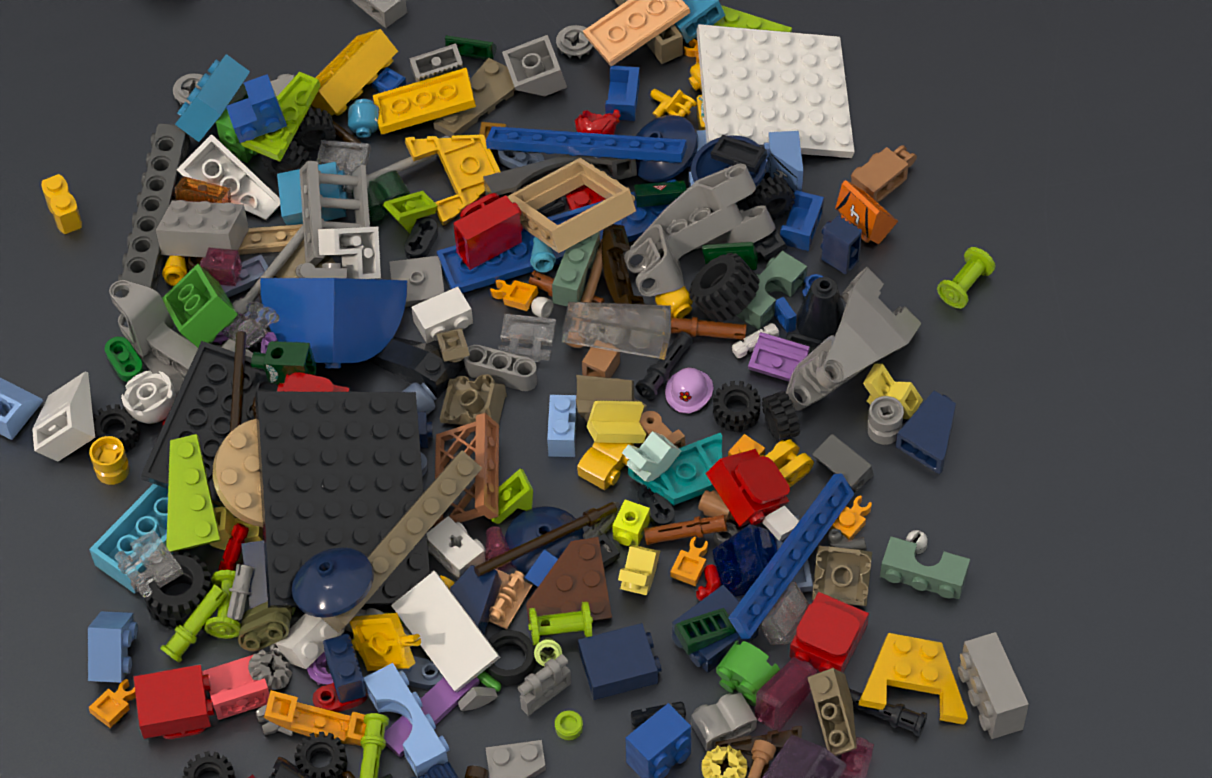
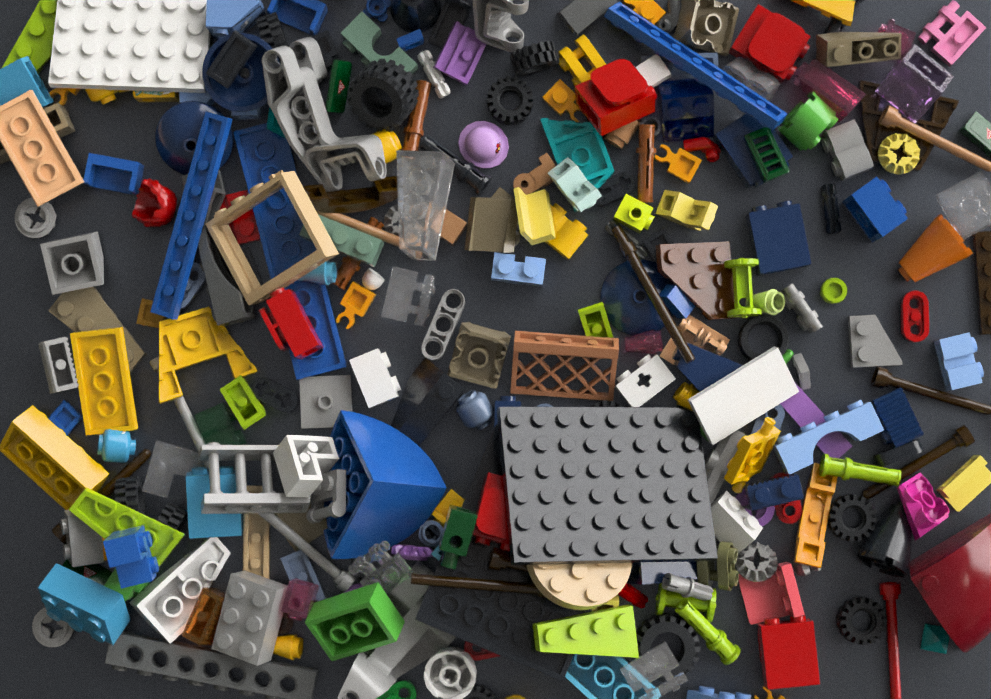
camera: 80 degrees left, 30 degrees up
dark blue dish [292,547,374,618] -> none
dark tan brick [322,450,482,633] -> none
dark tan plate [436,328,470,362] -> none
dark green slope [445,35,497,60] -> none
dark green slope [634,181,686,207] -> none
yellow arm [650,89,697,118] -> none

